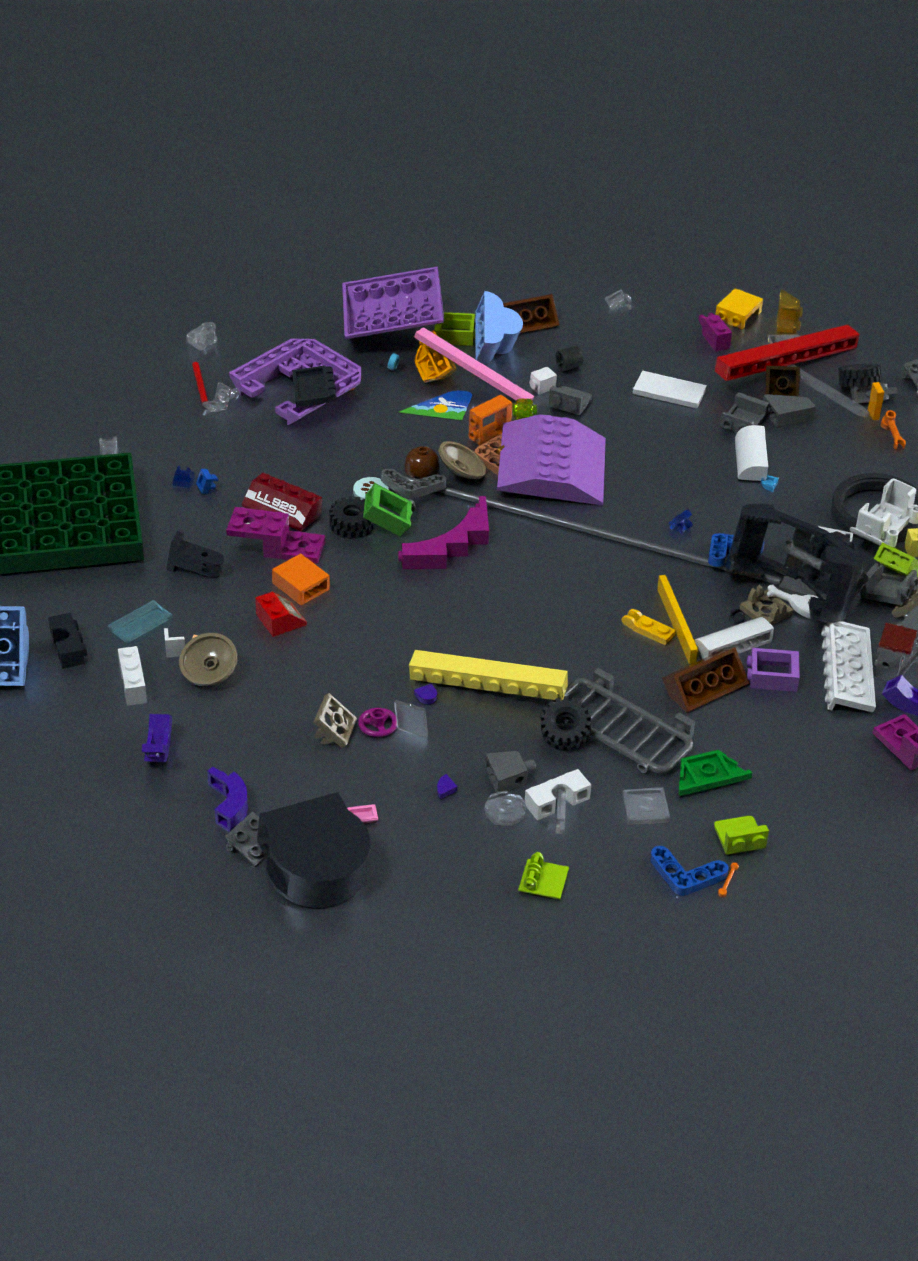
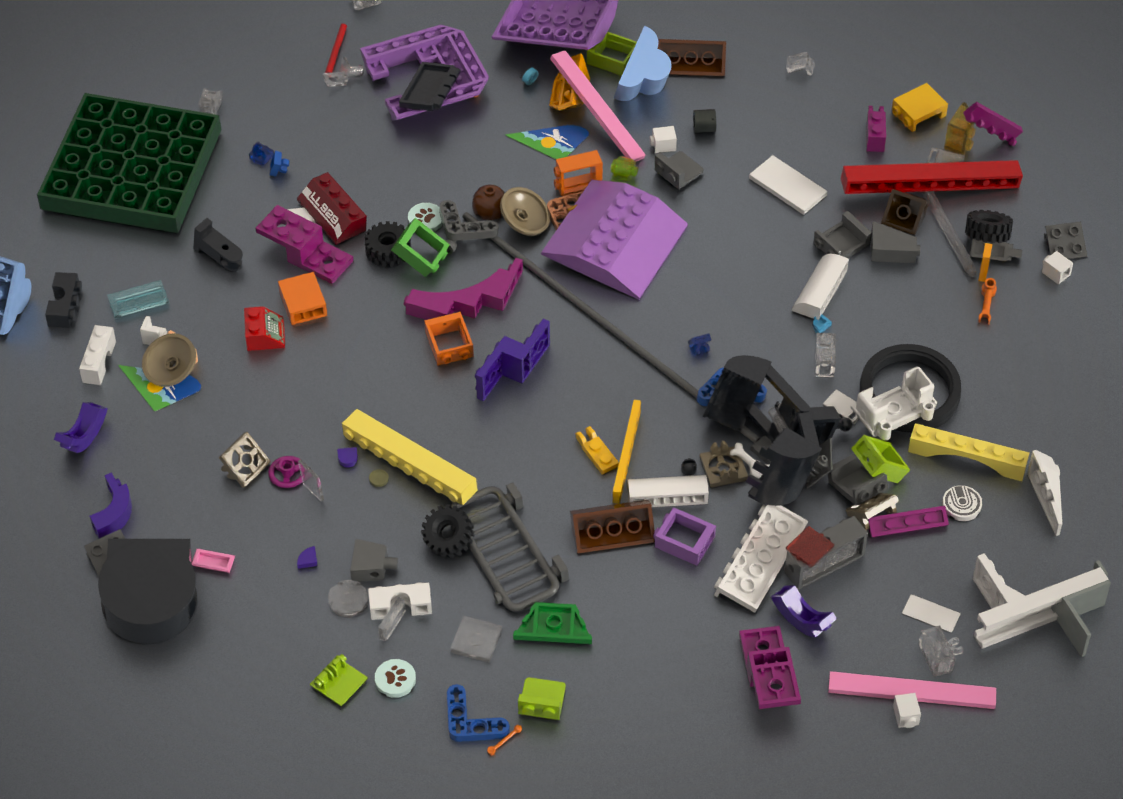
camera: 25 degrees right, 10 degrees up
none -> sticker [118,365,201,411]
none -> olive piece [369,469,389,487]
none -> light aqua tile [375,659,416,698]
none -> orange window [424,312,474,366]
none -> dark purple bracket [475,319,550,402]
none -> clear brick [815,333,836,377]
none -> magenta hinge [963,102,1023,146]

